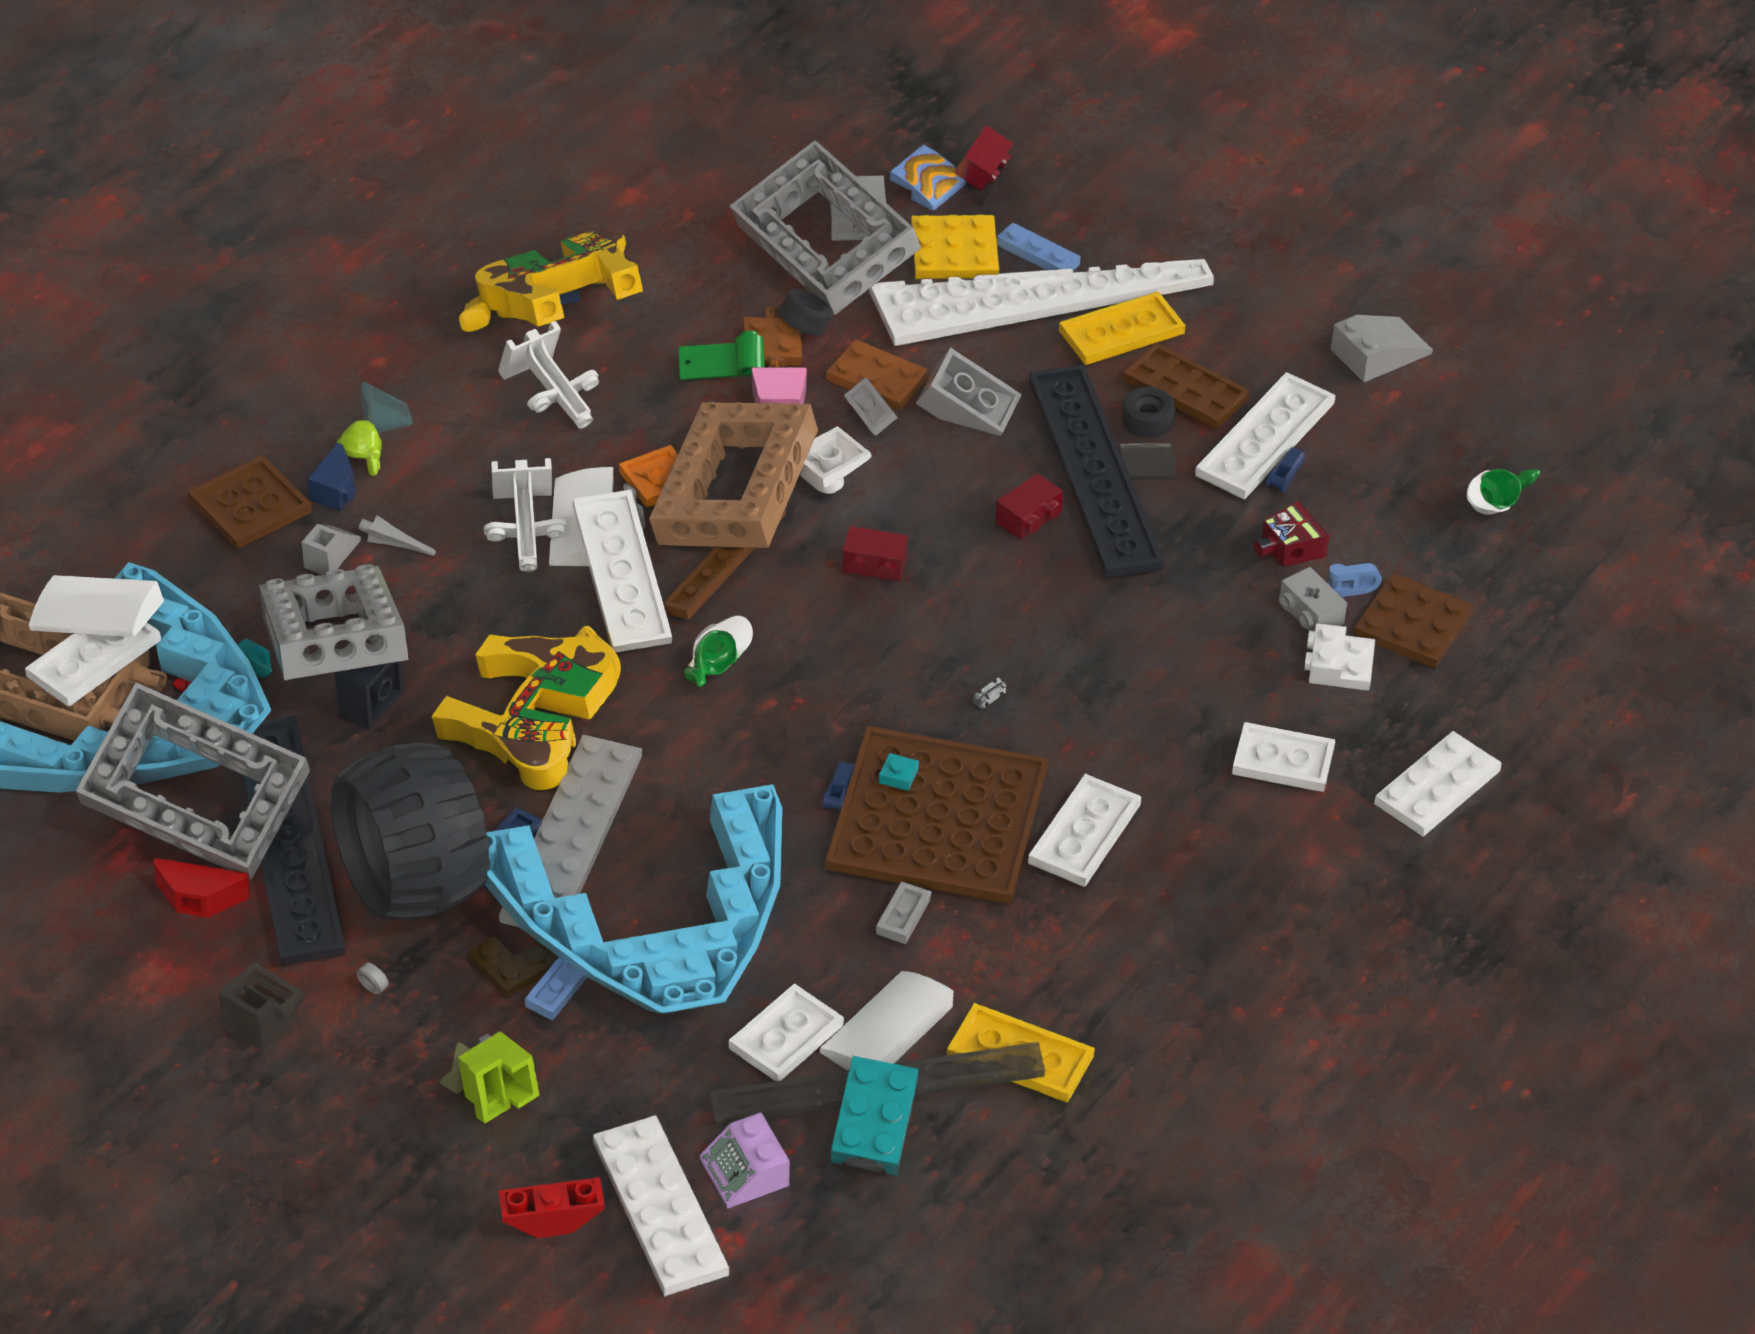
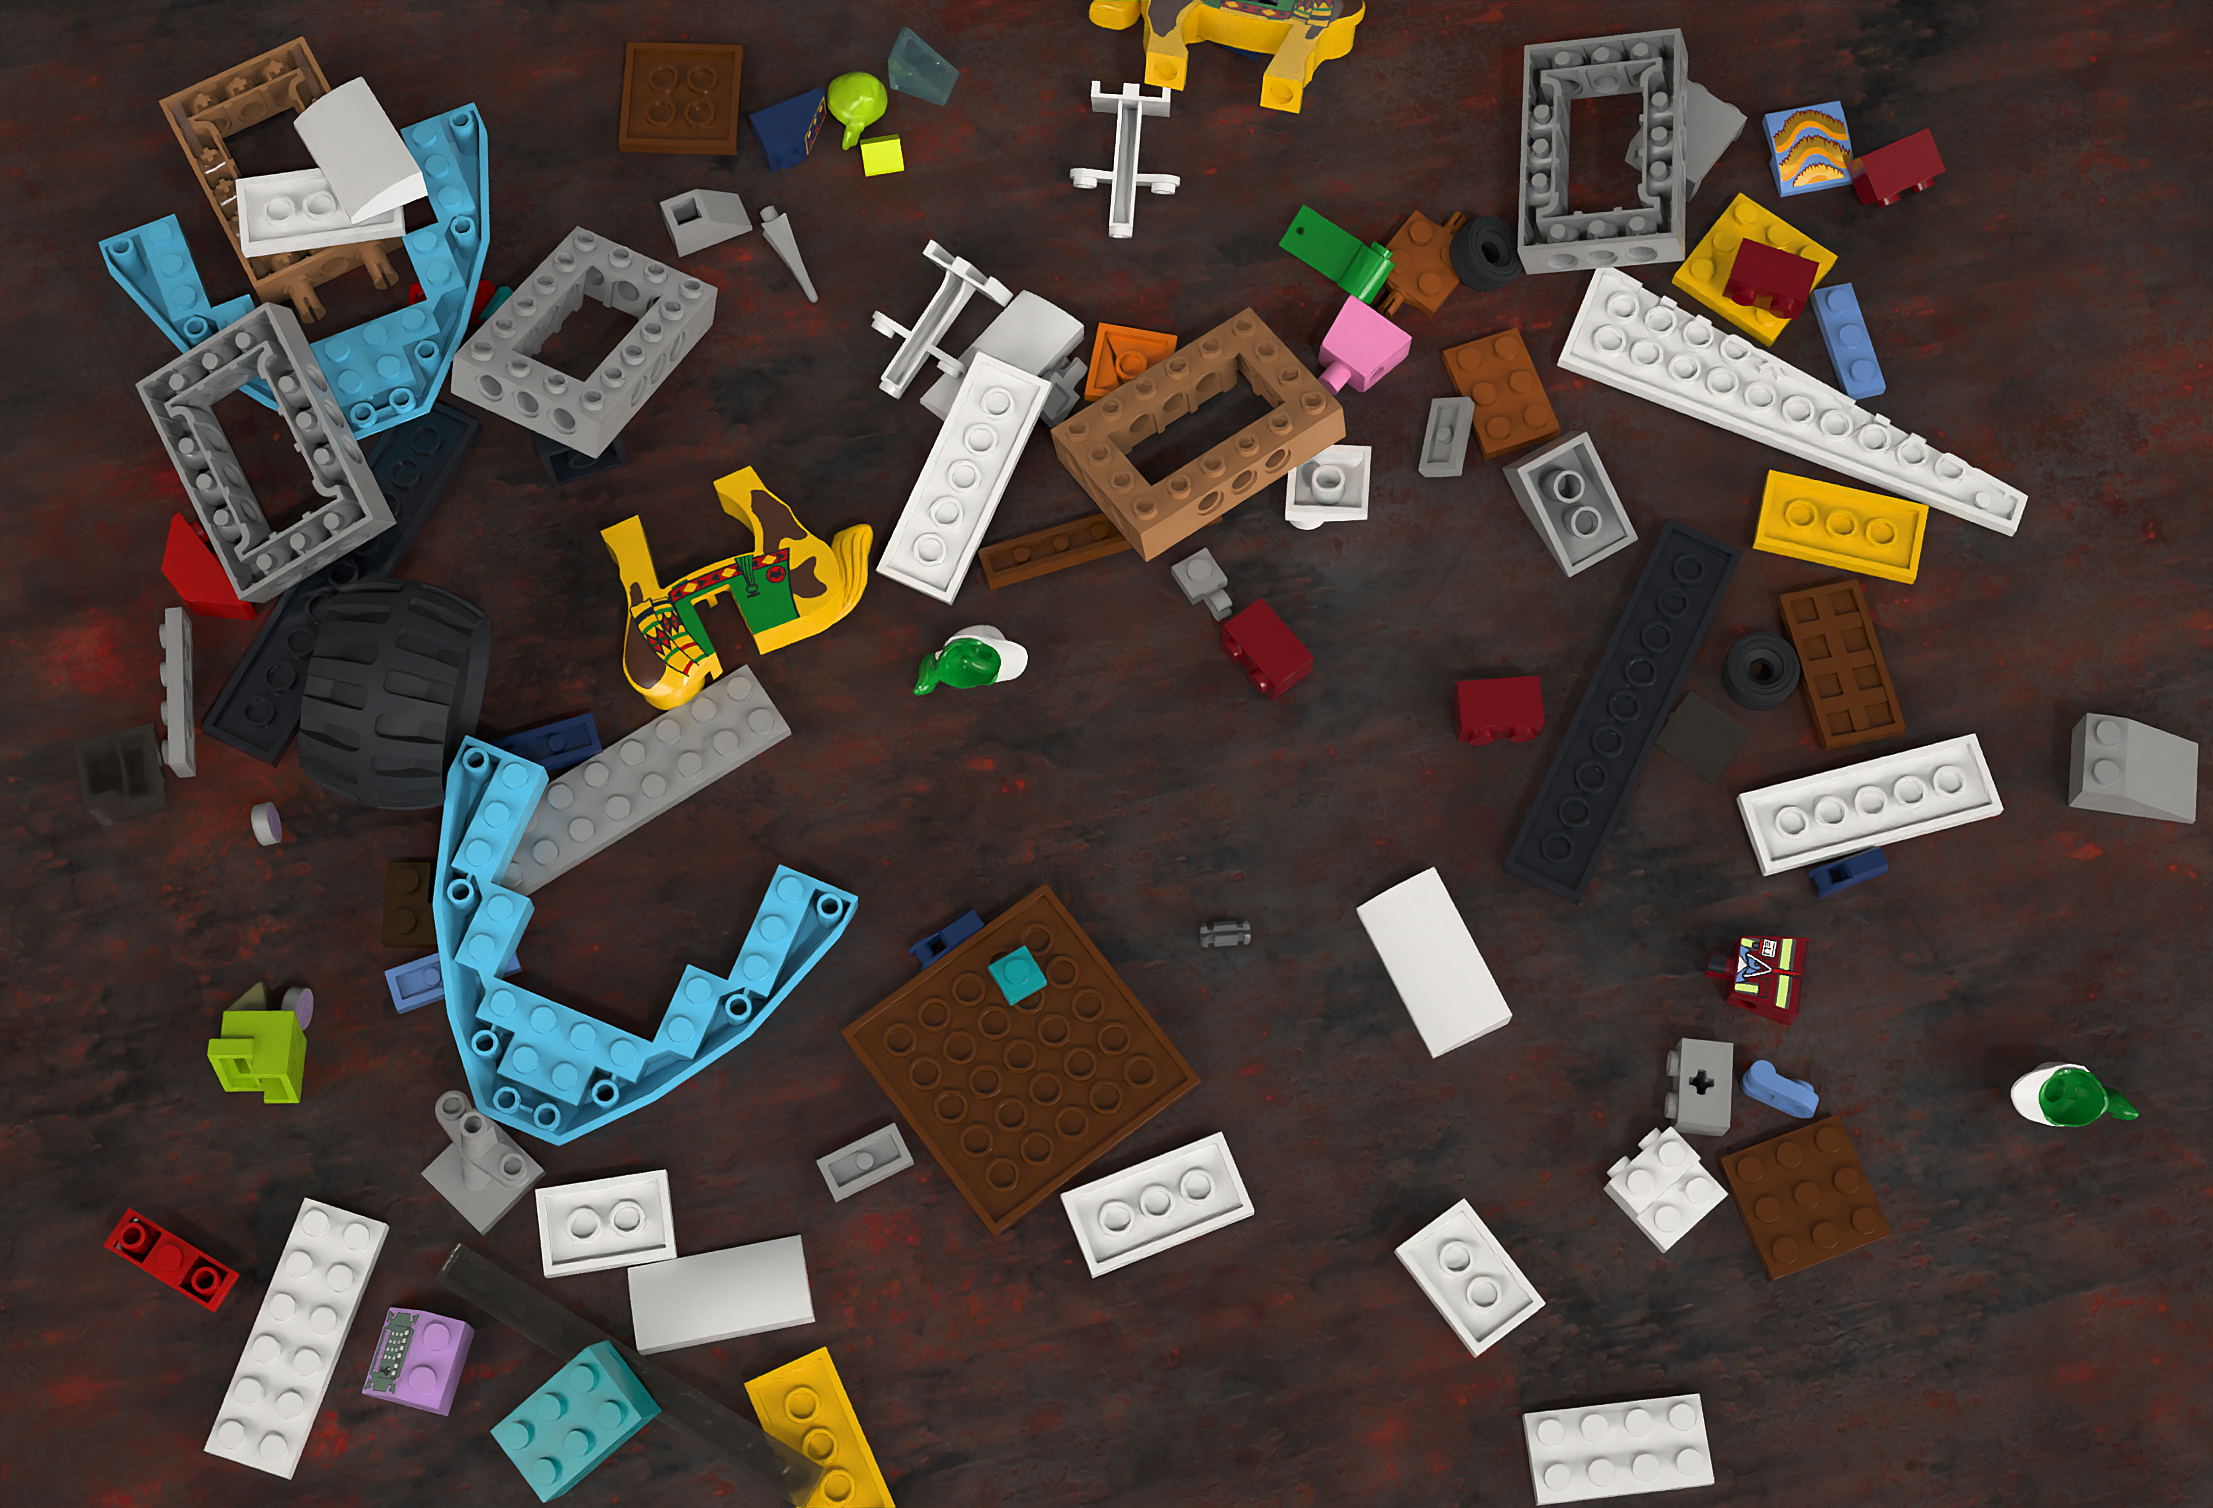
camera: 40 degrees right, 25 degrees up
none -> light grey plate [159,607,196,778]
none -> light grey piece [421,1090,546,1236]
none -> neon yellow slope [859,134,904,177]
none -> light grey plate [1171,548,1232,622]
none -> white slope [1356,867,1512,1059]
none -> dark red brick [1722,237,1820,321]

